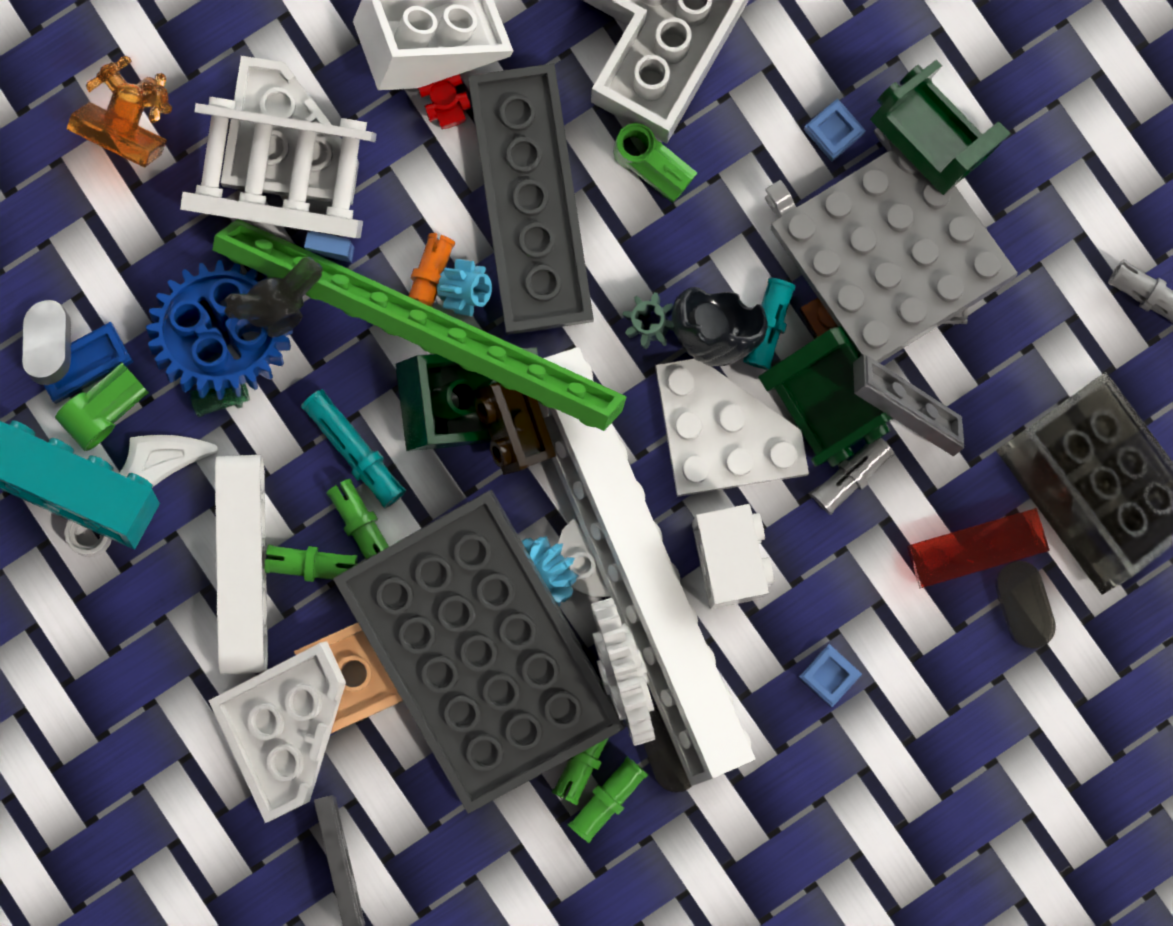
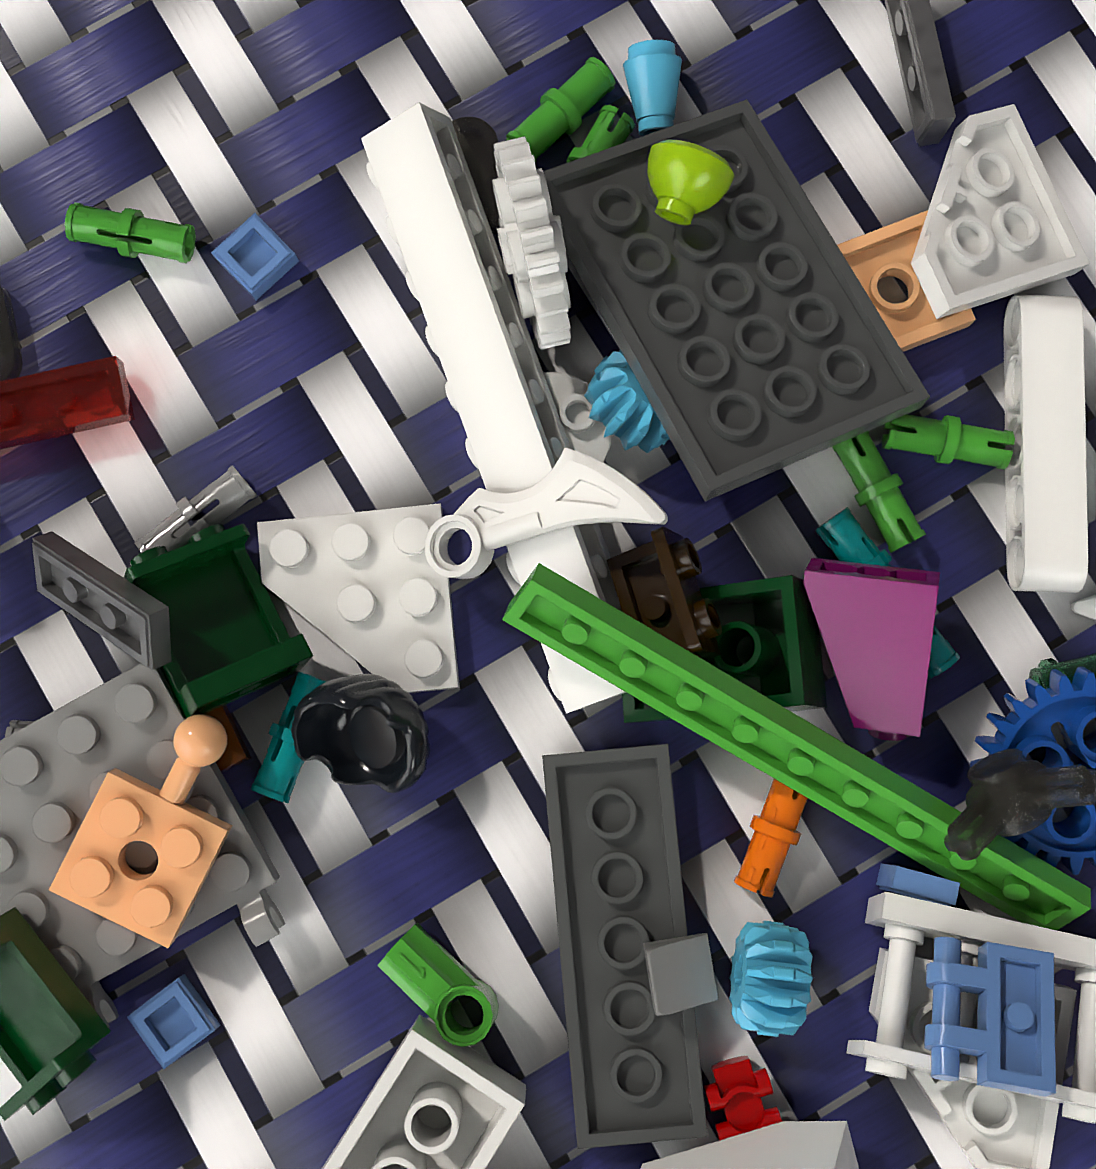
camera: 170 degrees left, 0 degrees up
medium azure gear [437,259,492,316] -> none
sand green gear [622,292,674,349] -> none
white brick [692,504,774,609] -> none
none -> light nougat plate [49,714,233,948]
none -> bright green pin [65,202,196,264]
none -> white piece [425,448,668,579]
none -> medium azure cone [623,40,682,136]
none -> light grey slope [643,933,718,1016]
none -> lime brick [647,140,734,225]
none -> medium azure gear [729,921,813,1037]
none -> magenta slope [803,558,940,741]
none -> medium blue plate [924,937,1056,1097]

